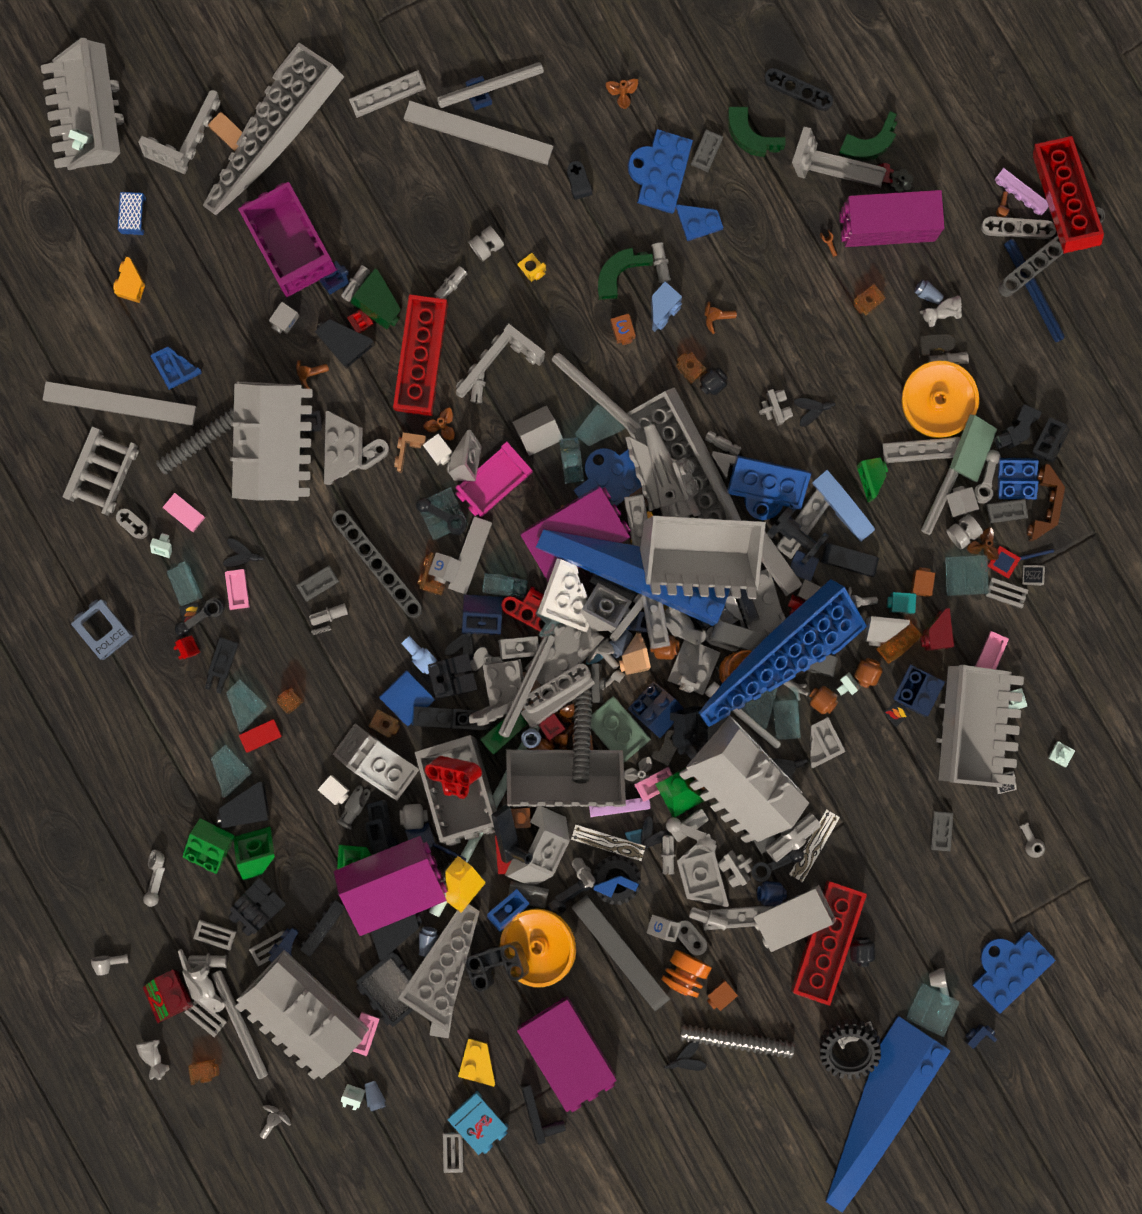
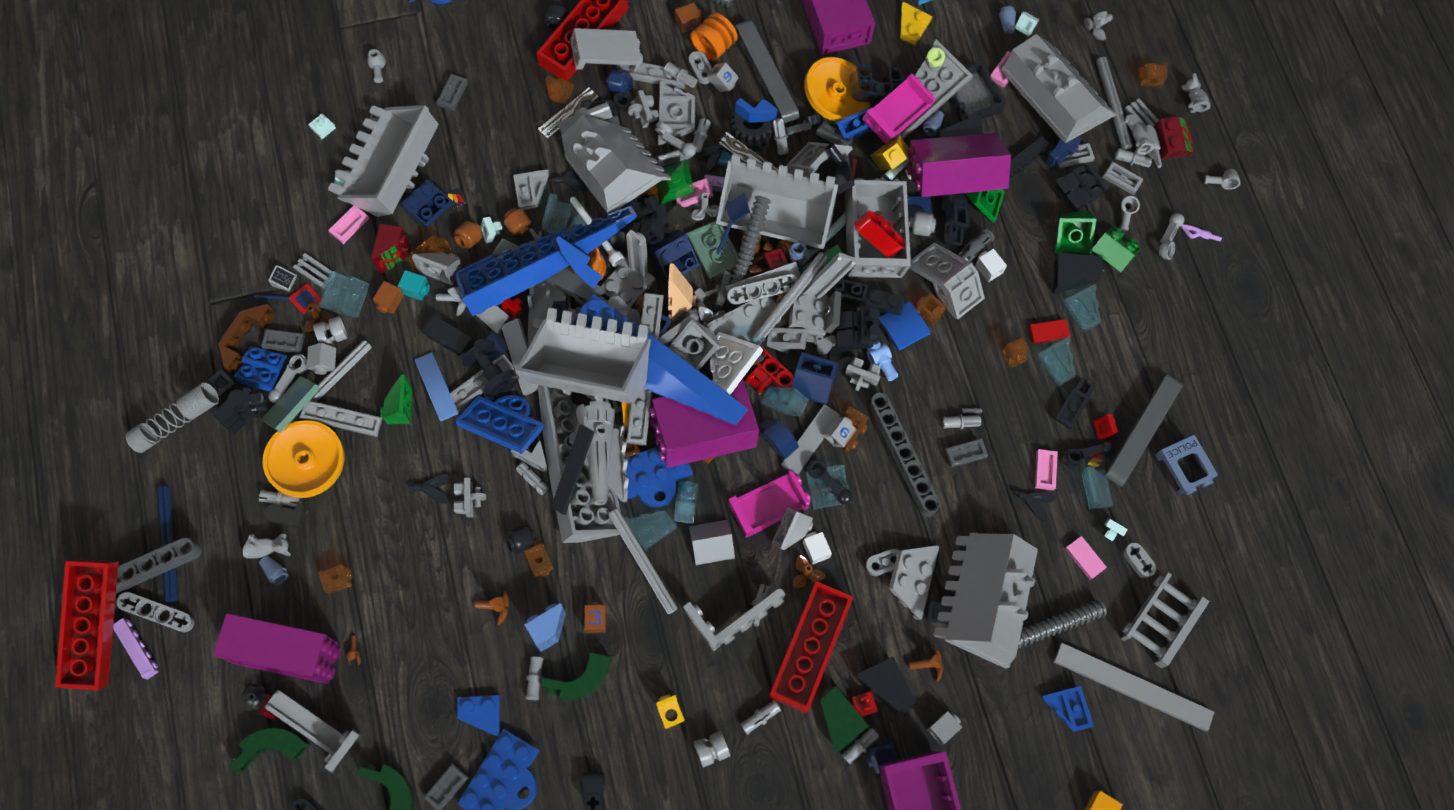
camera: 170 degrees left, 15 degrees down
medium nougat bracket [394,433,427,473] -> none
dark orange hand [996,191,1010,217] -> none
none -> light grey piece [126,382,219,453]
none -> clear orange bracket [546,76,574,104]
none -> black piece [551,424,595,515]
none -> blue slope [556,236,602,289]
none -> dark blue piece [716,193,750,254]
none -> dark blue brick [758,417,799,459]
none -> dark grey plate [824,291,841,333]
none -> light grey hips [845,357,881,391]
none -> dark pink panel [862,74,936,145]
none -> yellowish green tile [927,48,945,67]
none -> dark grey beam [1104,374,1183,487]
none -> light grey bar [1119,196,1140,231]
none -> lavender hand [1180,224,1222,241]

